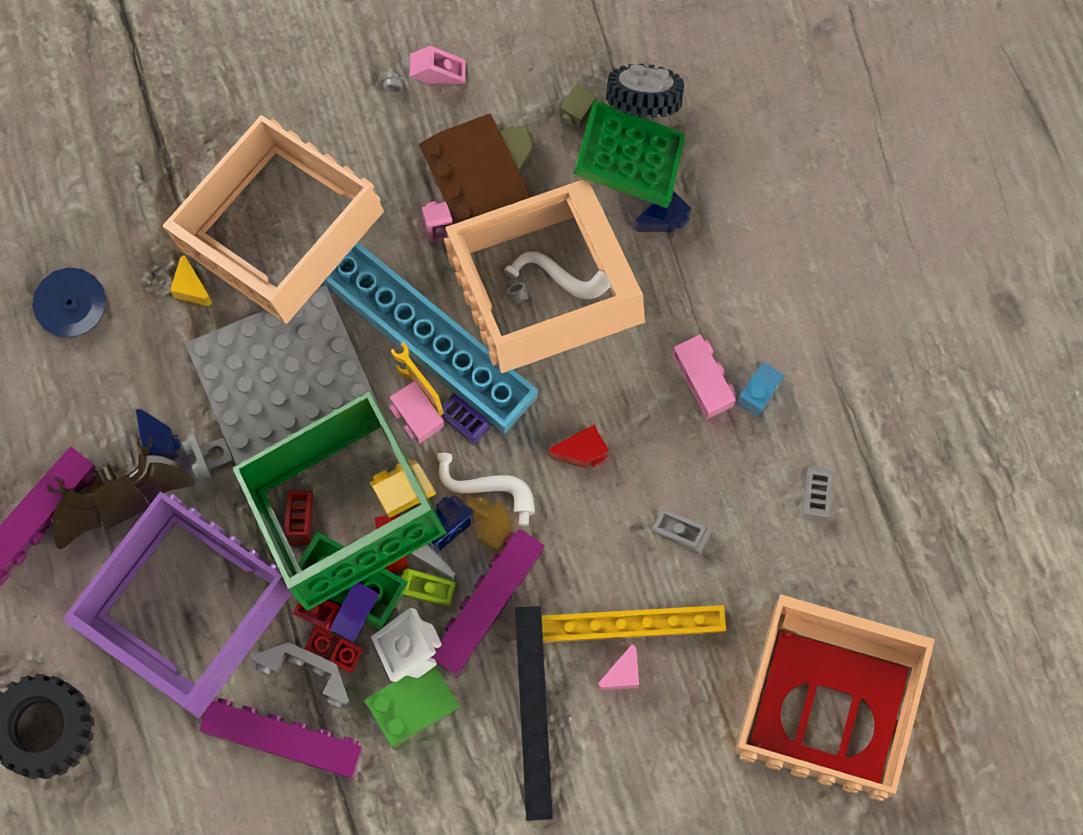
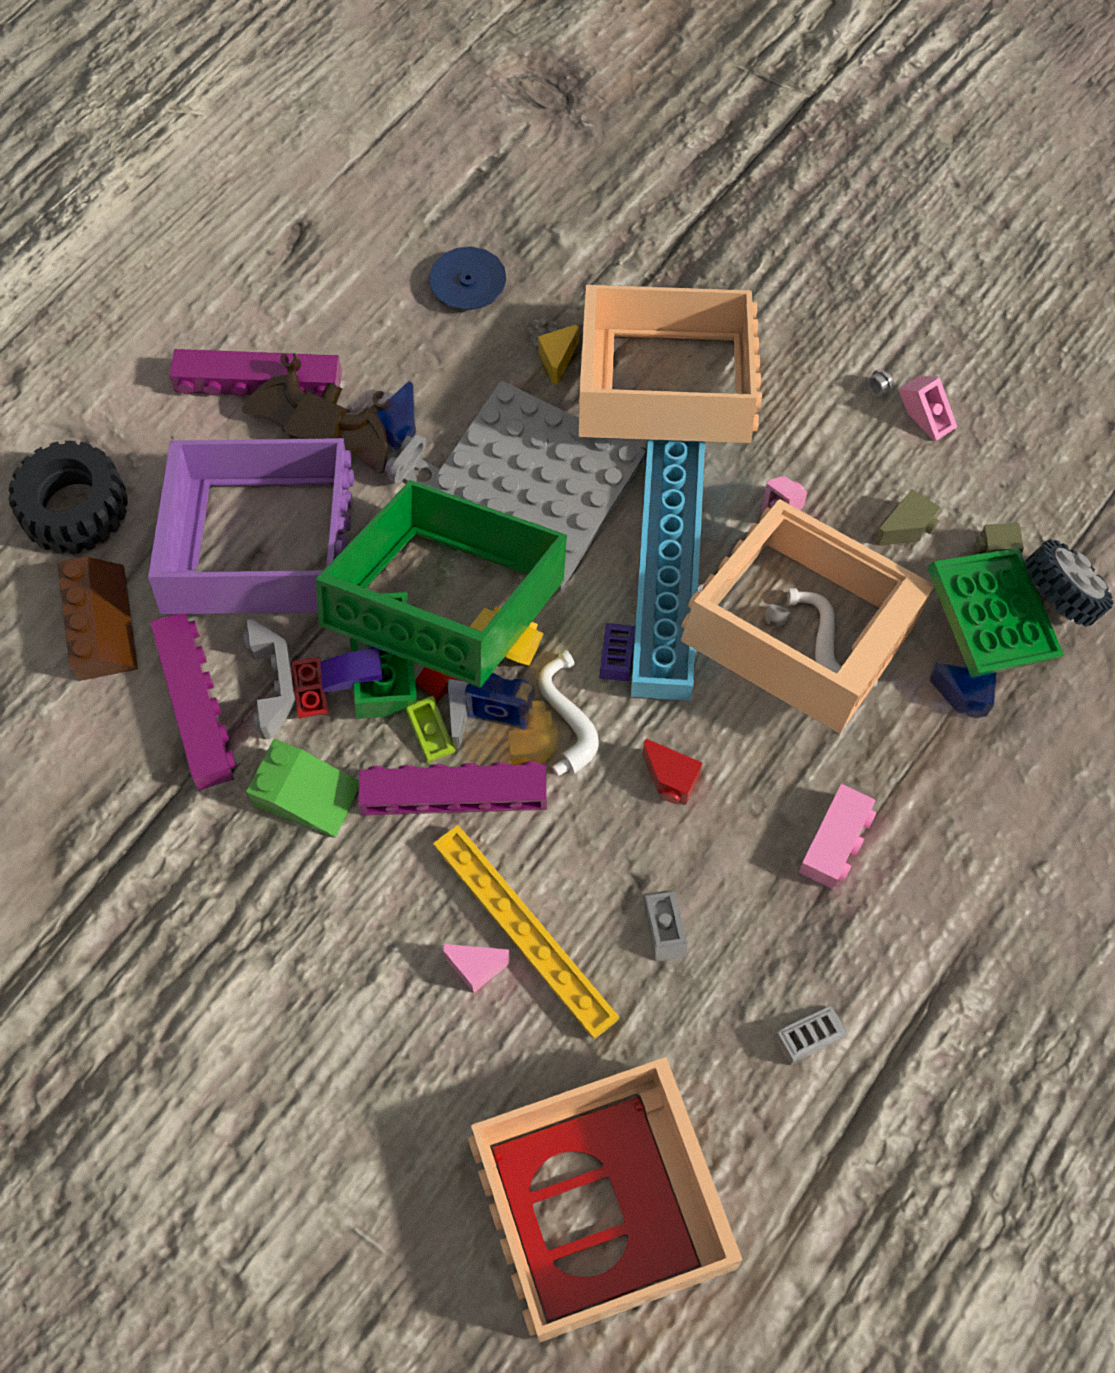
camera: 60 degrees right, 10 degrees down
red slope [283,490,313,545] -> none
red slope [292,600,341,633] -> none
white panel [371,608,442,682] -> none
bright pink brick [389,381,444,444] -> none
yellow flag [391,342,444,416] -> none
reddish brown slope [419,113,532,223] -> none
black plate [515,606,553,821] -> none
dark azure slope [736,362,785,417] -> none
none -> reddish brown slope [57,557,138,681]

